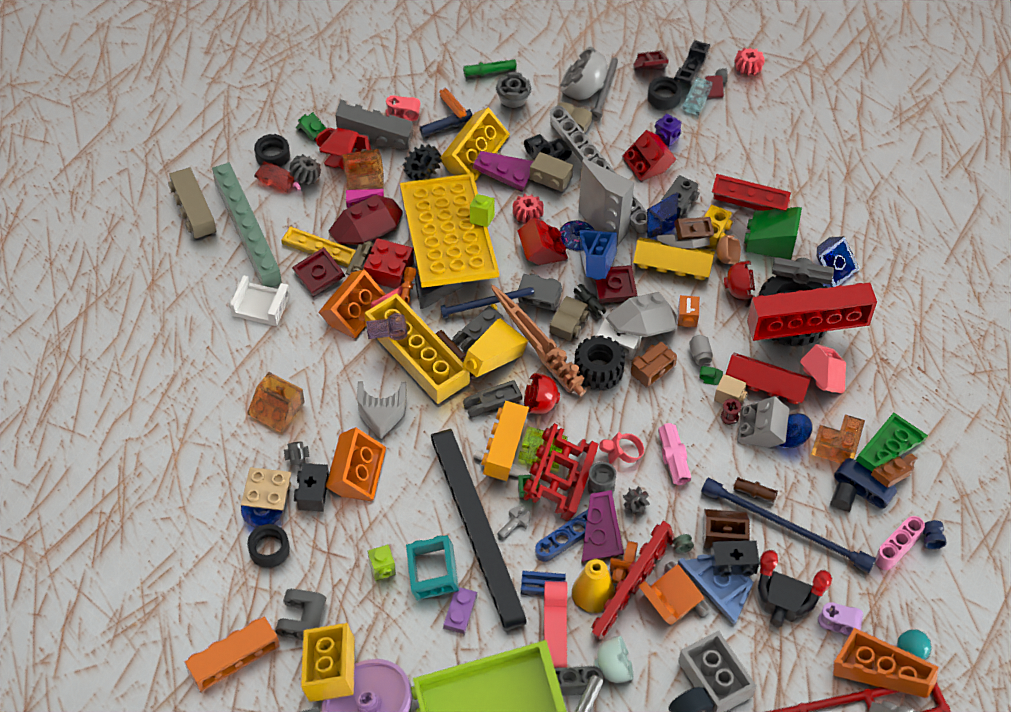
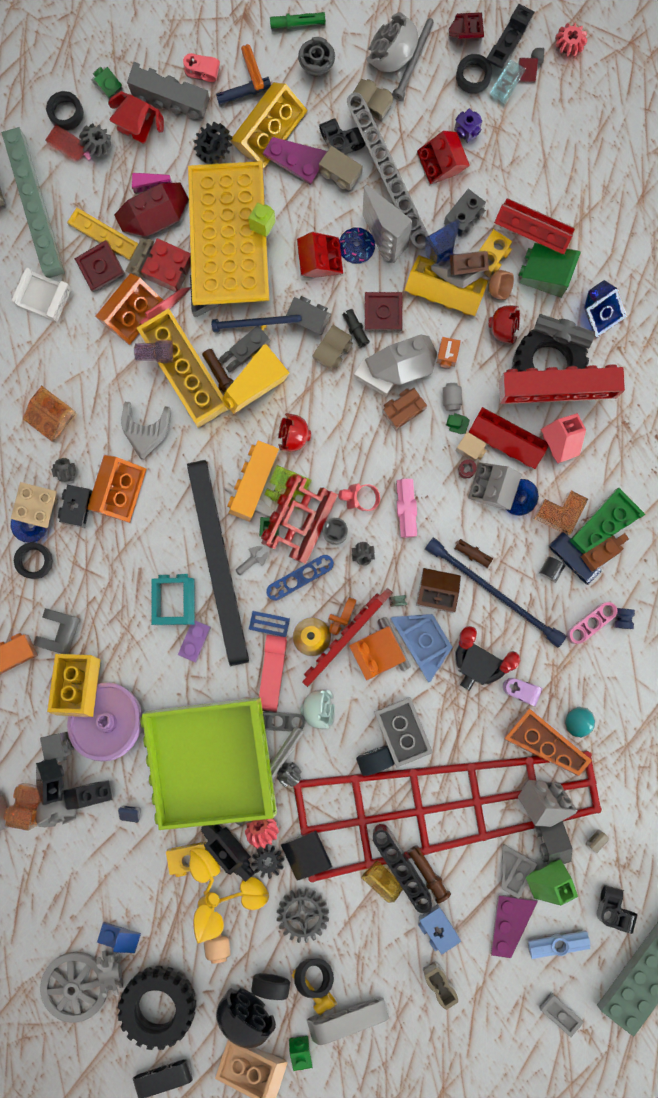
camera: 15 degrees right, 30 degrees up
clear orange slope [342,149,384,190] -> none
lime brick [367,544,396,581] -> none
orange piece [400,267,416,305] -> none
dark grey hinge [463,380,522,417] -> none
nougat piece [491,285,586,396] -> none
coral gear [512,193,544,224] -> none
black tyre [574,335,625,390] -> none
blue wedge [579,230,617,280] -> none
magenta wing [581,490,624,562] -> none
black brick [710,540,760,577] -> none

